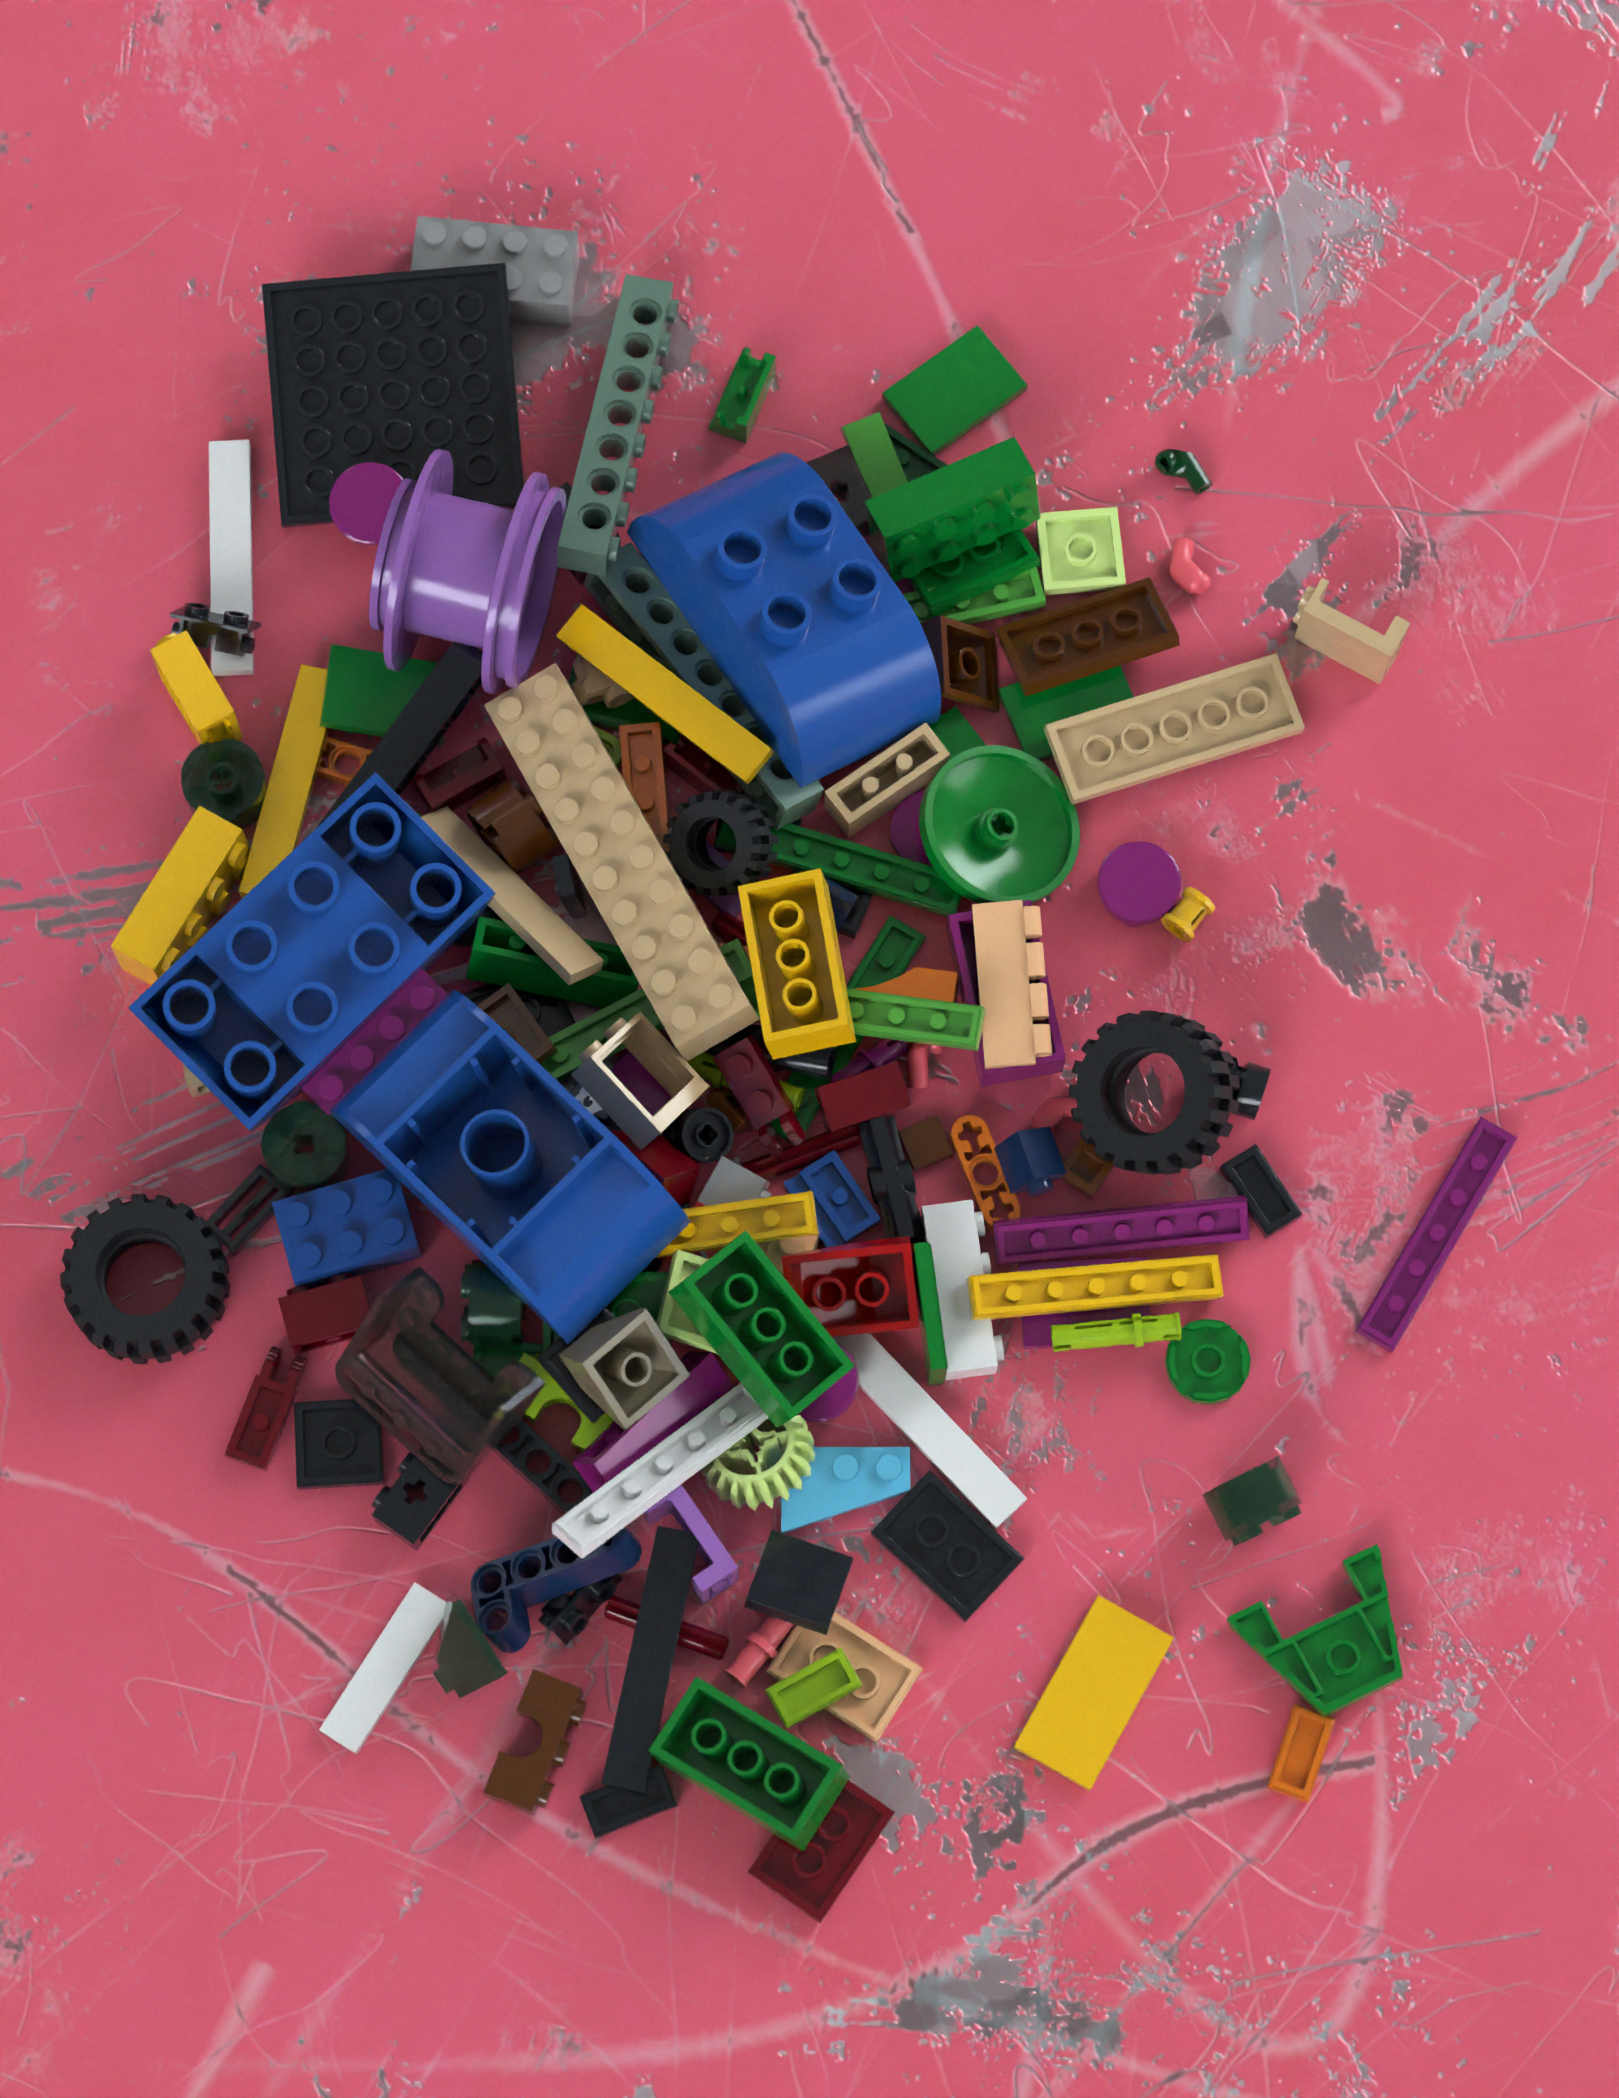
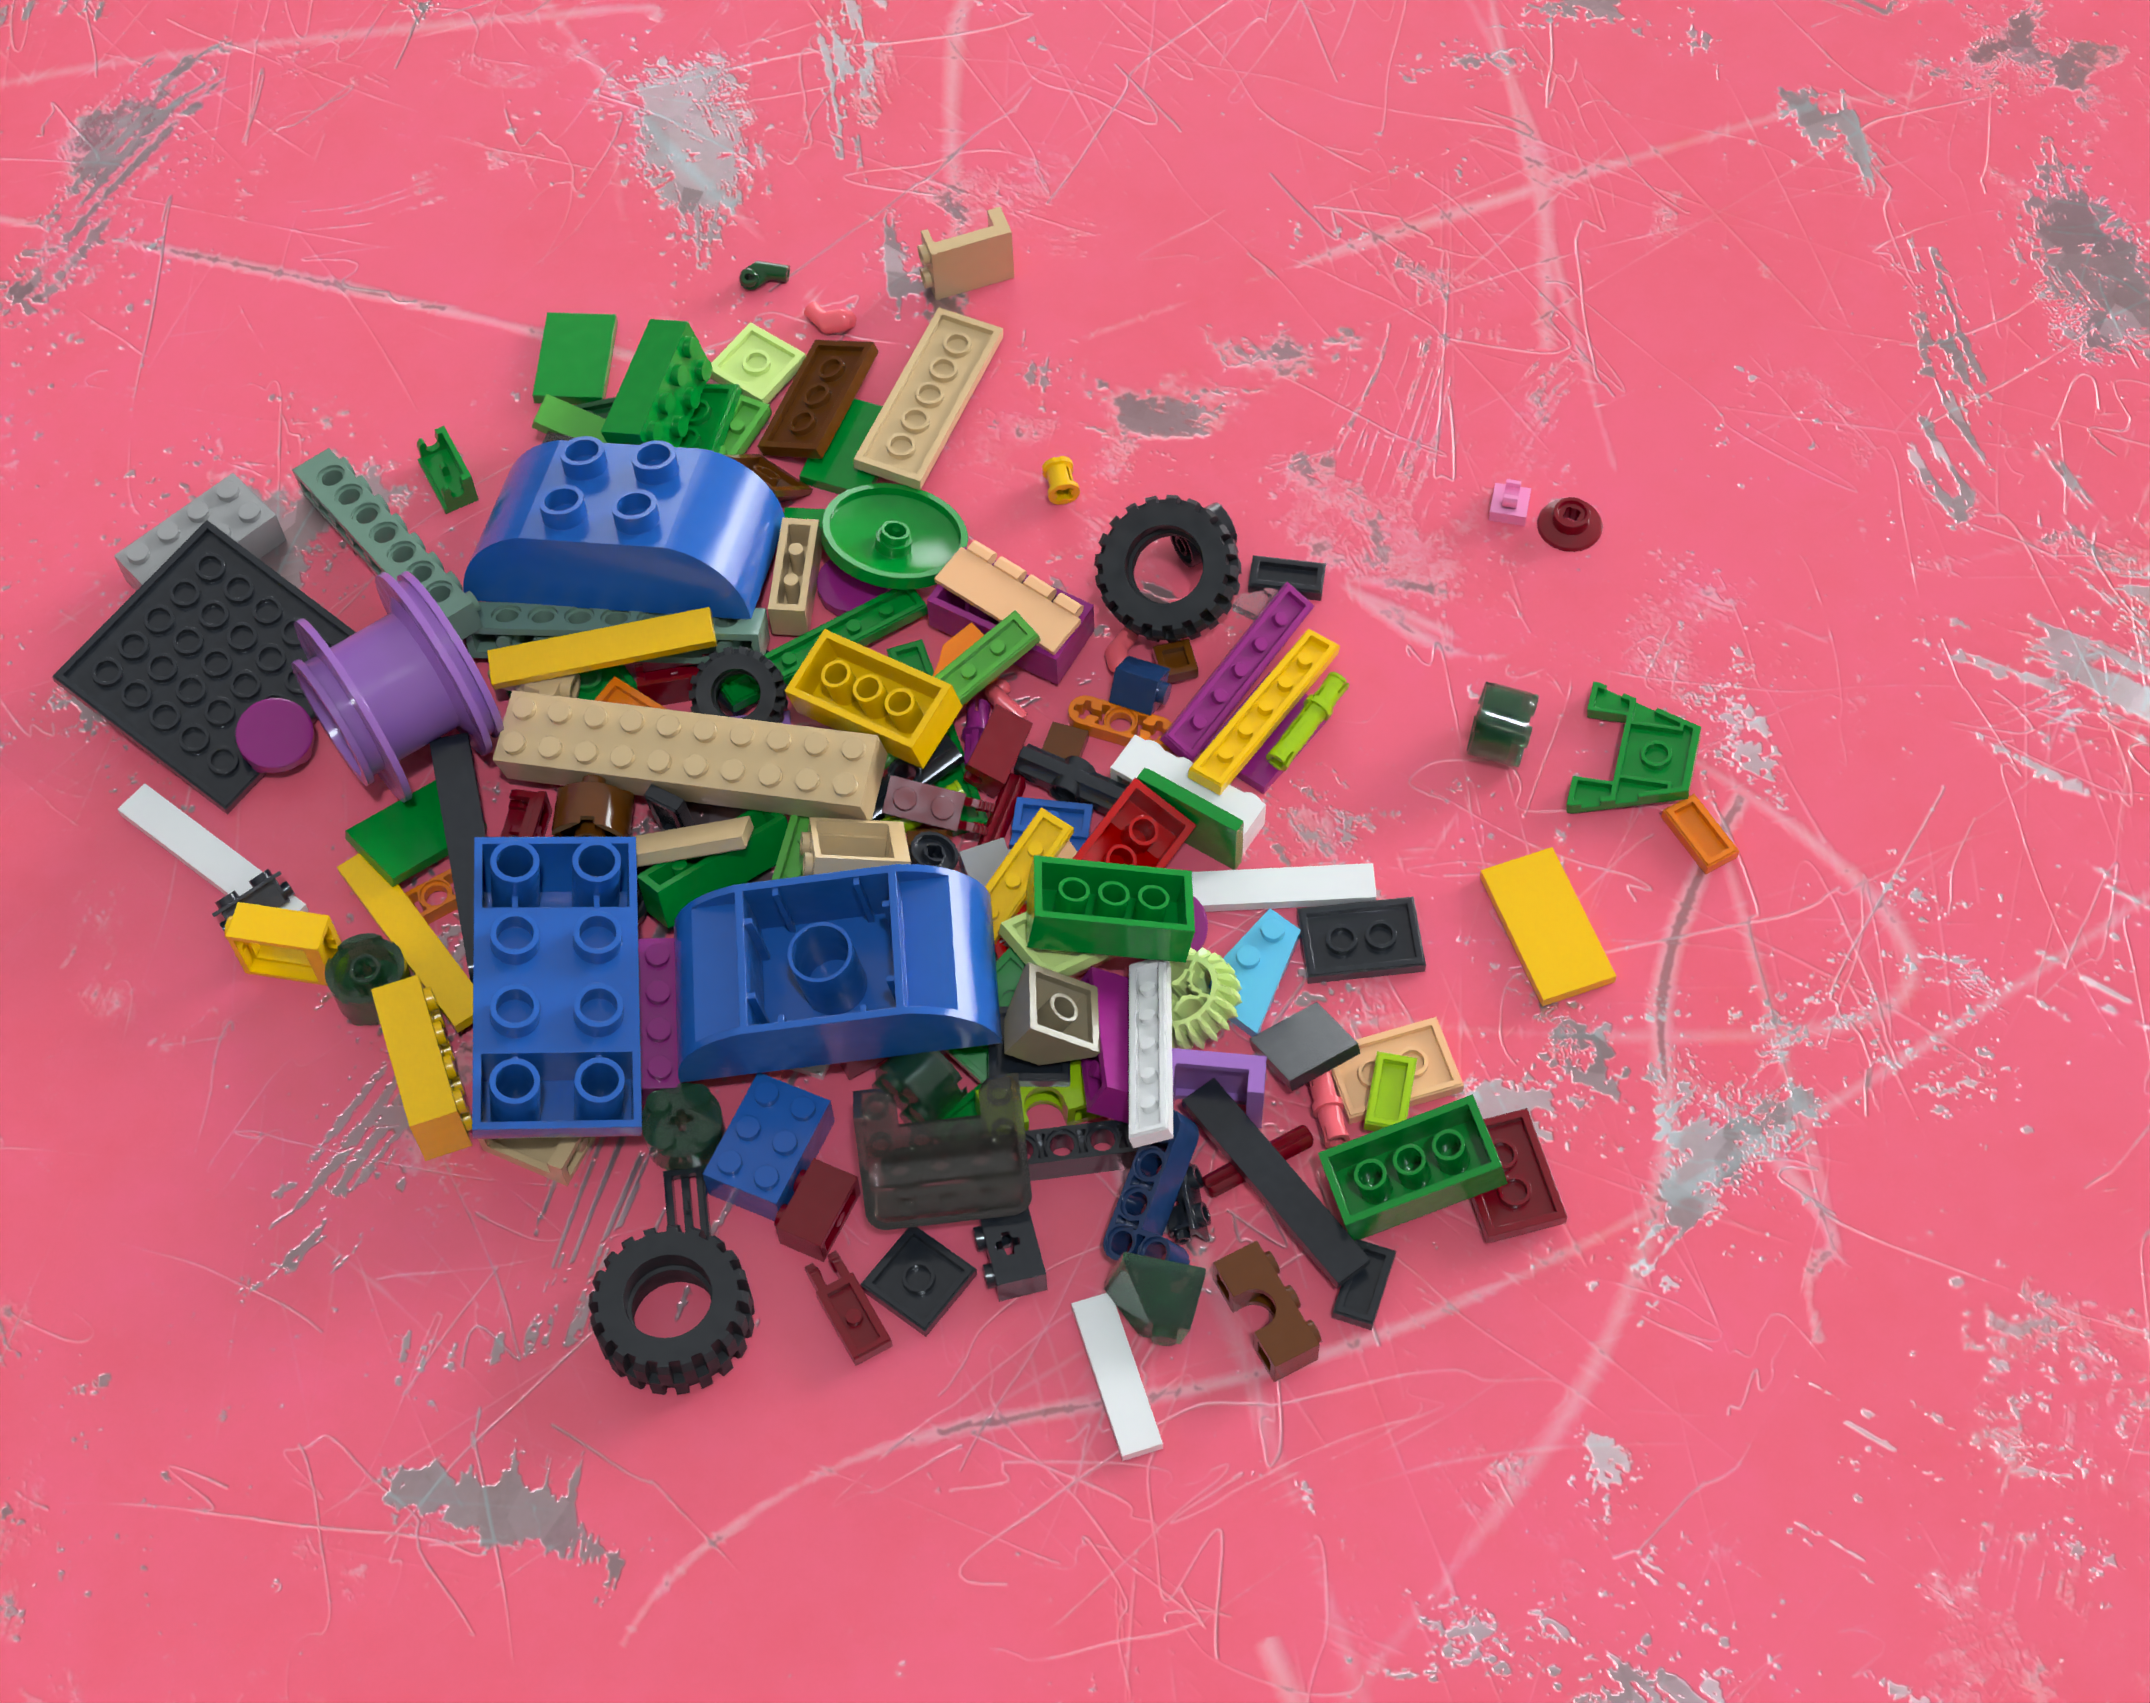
camera: 45 degrees left, 15 degrees down
magenta tile [1097,841,1181,927] -> none
green tile [1165,1318,1251,1405] -> none
magenta tile [1355,1117,1517,1353] -> none
none -> bright pink tile [1489,479,1531,526]
none -> dark red piece [1537,497,1603,552]

